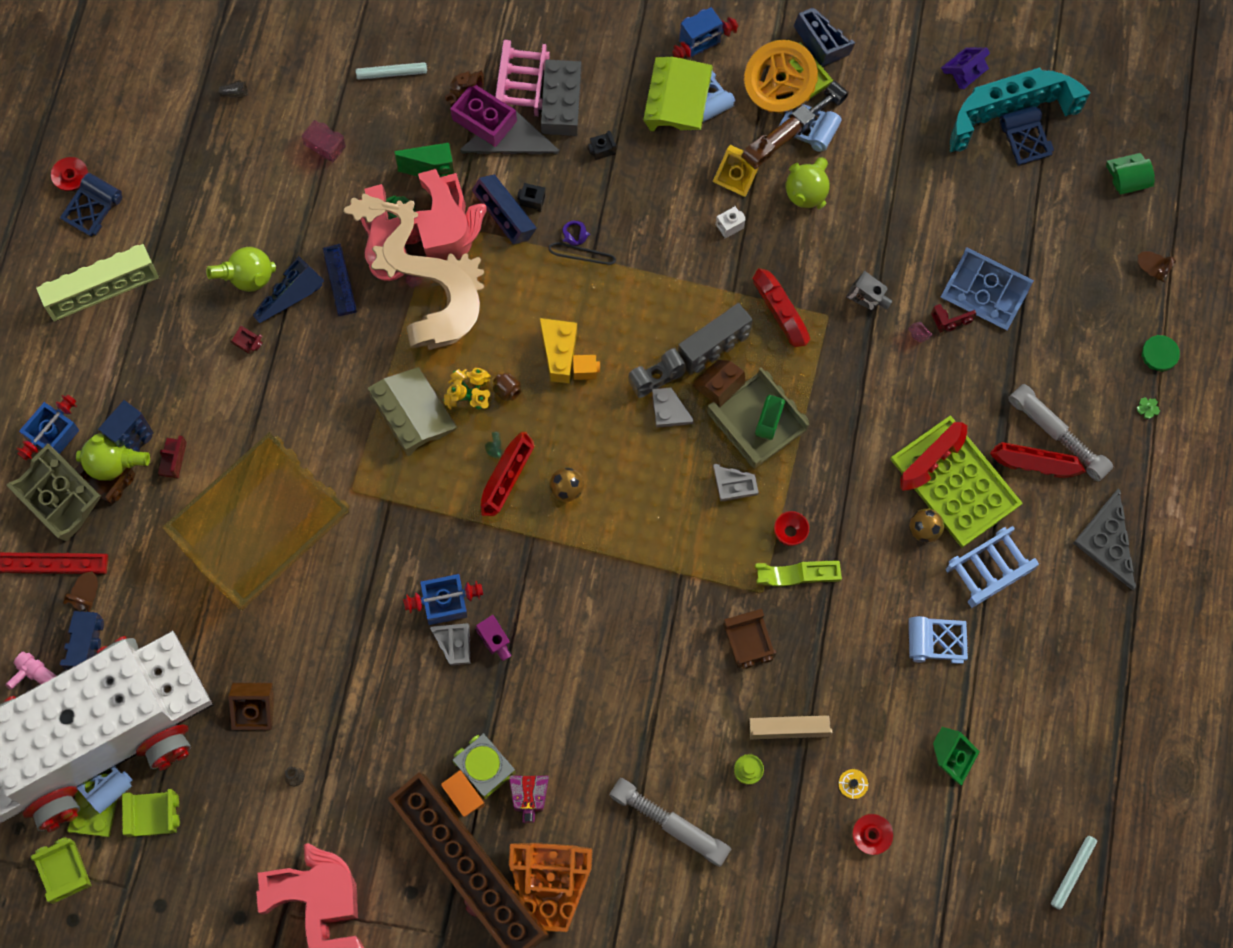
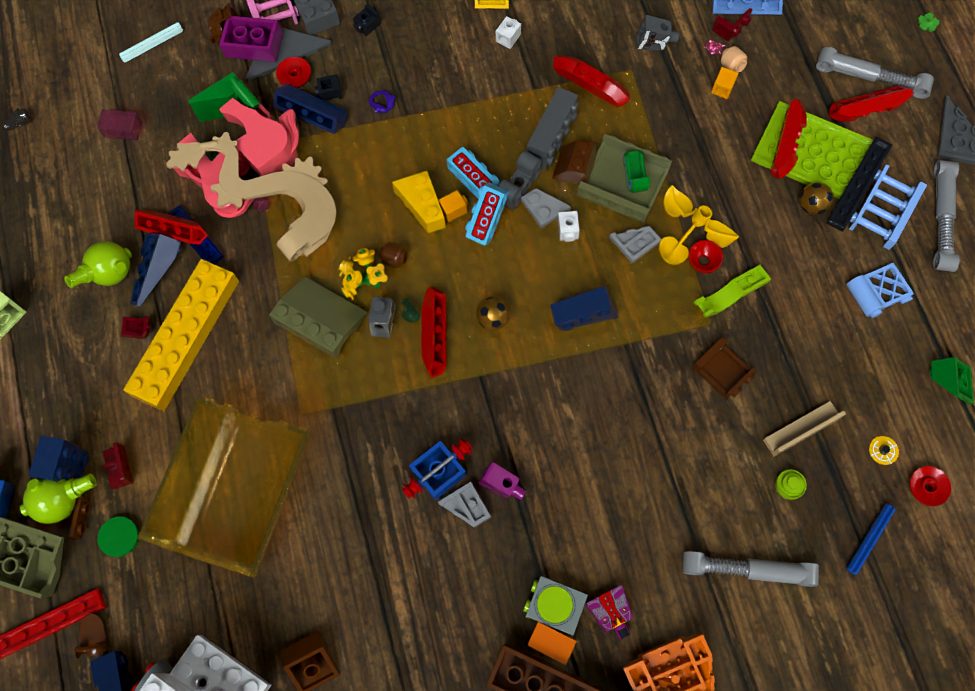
camera: 20 degrees left, 0 degrees up
black piece [548,242,616,265] -> none
none -> green tile [97,517,140,557]
none -> yellow brick [123,259,239,412]
none -> red brick [134,209,208,244]
none -> green cylinder [229,77,261,110]
none -> red dish [276,57,311,88]
none -> dark grey torso [369,296,396,338]
none -> medium azure brick [446,147,500,200]
none -> medium azure brick [465,182,510,246]
none -> dark blue wedge [550,286,619,331]
none -> white brick [558,211,579,242]
none -> yellow plant [659,185,739,265]
none -> light orange brick [711,67,738,99]
none -> light nougat head [721,46,747,72]
none -> black tile [826,136,892,232]
none -> blue axle [846,504,896,575]
none -> light grey piece [933,160,960,272]

